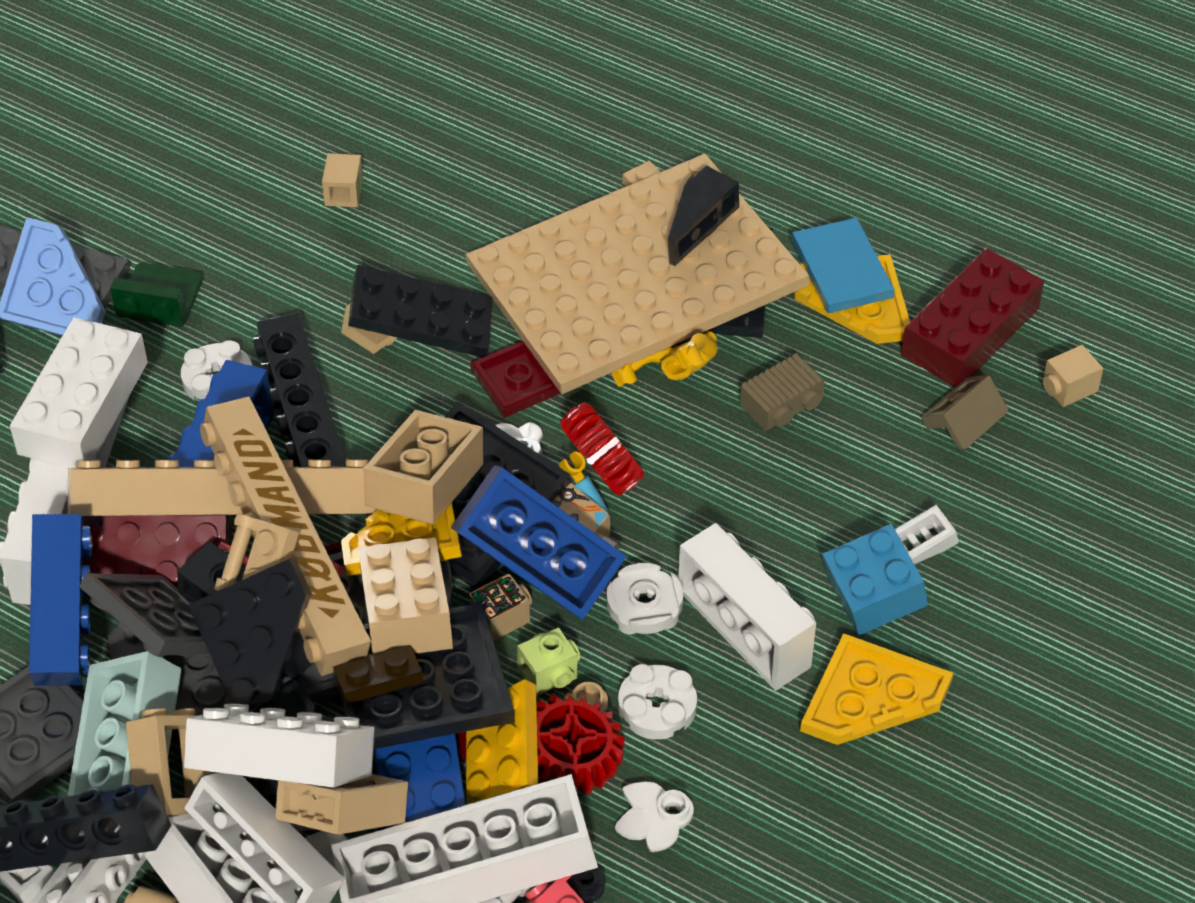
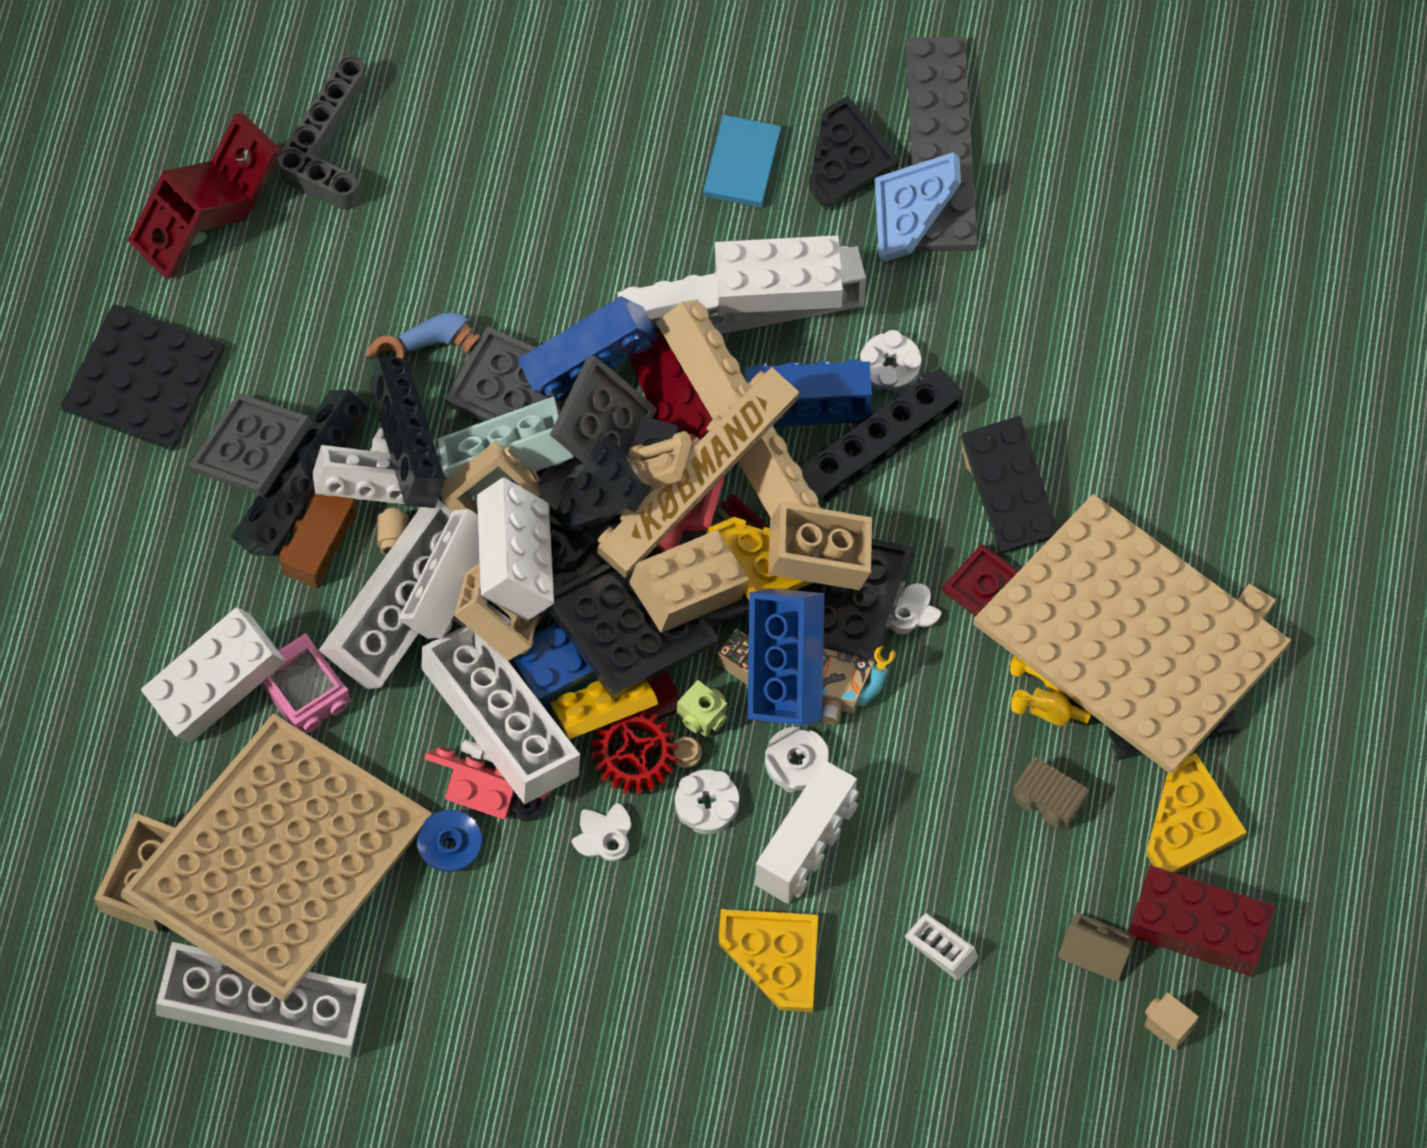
camera: 70 degrees right, 15 degrees up
dark green bracket [110,263,202,327] -> none
tan brick [322,153,363,207] -> none
dark brown plate [333,645,423,705] -> none
red gear [560,402,644,496] -> none
black slope [668,165,740,266] -> none
dark azure tile [792,218,895,313] -> none
dark azure brick [822,524,928,636] -> none

